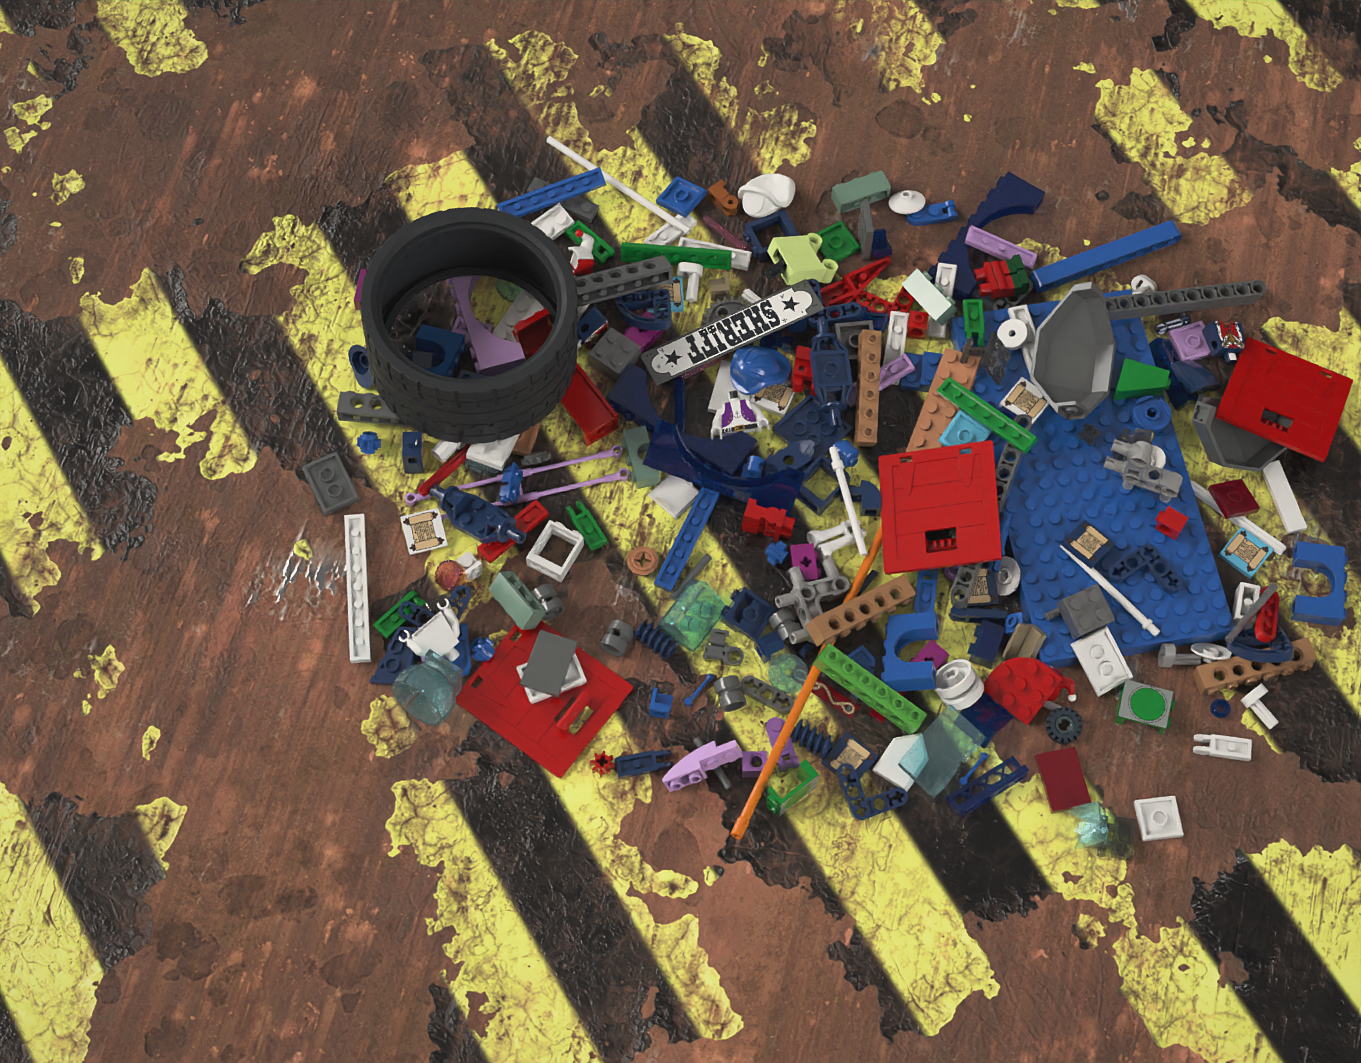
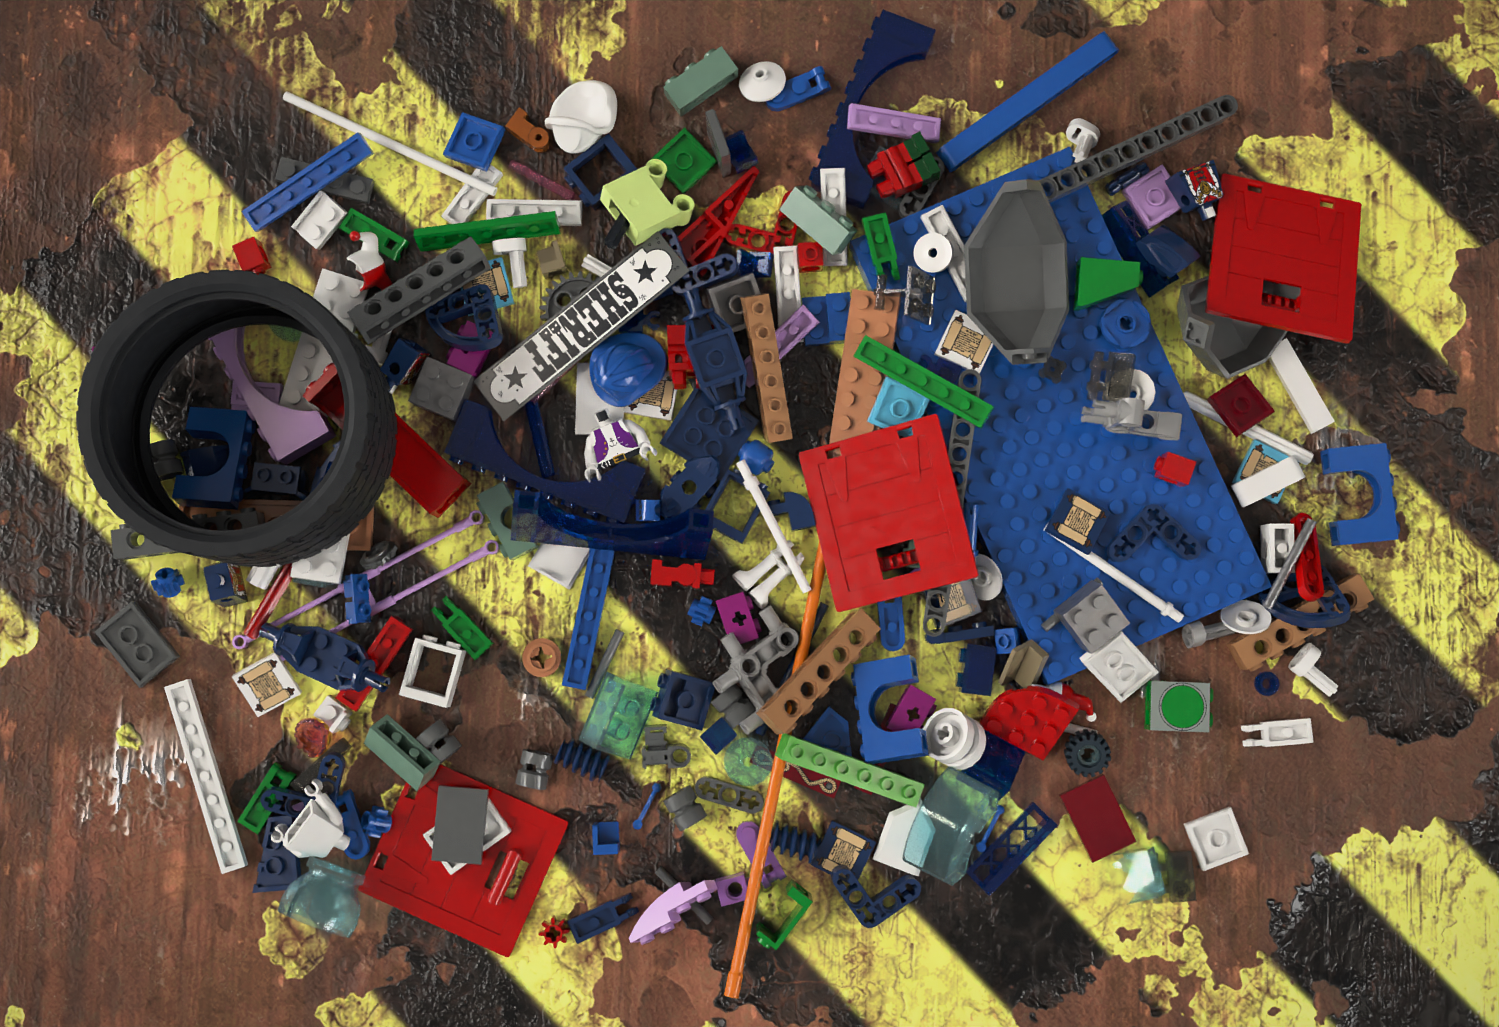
camera: 10 degrees left, 20 degrees up
none -> white beam [1231,455,1306,507]

